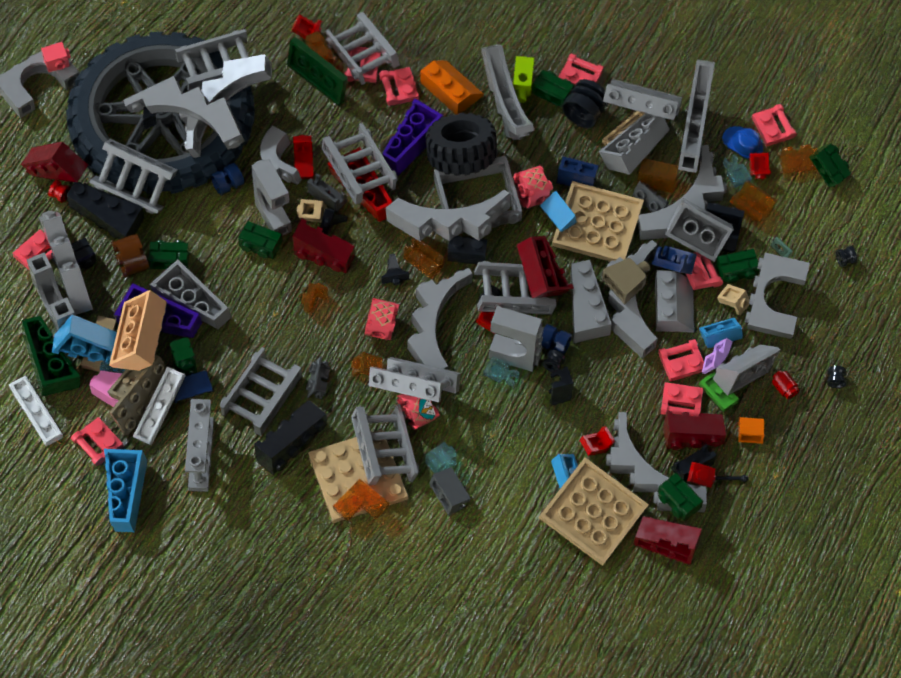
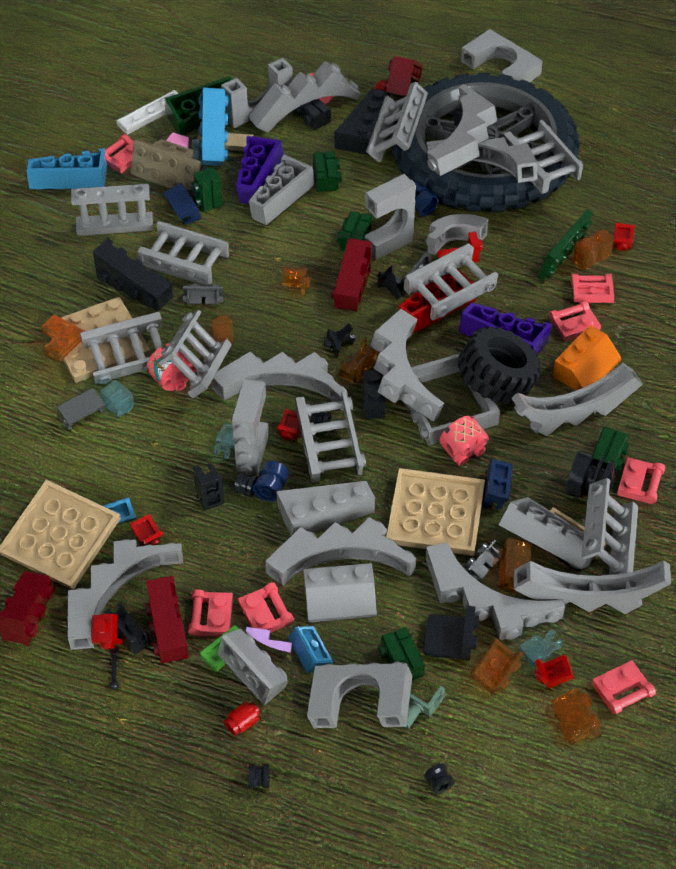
camera: 85 degrees right, 10 degrees down
coral brick [41,42,71,72] -> none
light nougat slope [109,290,167,371] -> none
reddish brown brick [111,234,149,278] -> none
white tile [133,366,186,445] -> none
tan brick [297,199,327,223] -> none
light grey fence [325,11,400,85] -> none
coral brick [364,298,399,340] -> none
lime torso [513,56,534,103] -> none
dark red wedge [517,236,574,299] -> none
dark azure slope [541,191,576,232] -> none
dark tan torso [602,258,650,304] -> none
dark blue hinge [652,246,697,274] -> none
dark green brick [658,473,703,521] -> none
light grey slope [665,198,733,261] -> none
coral plate [685,252,724,290] -> none
tan bracket [717,284,750,315] -> none
blue piece [722,126,763,159] -> none
orange piece [738,417,764,444] -> none
dark green brick [809,143,851,187] -> none

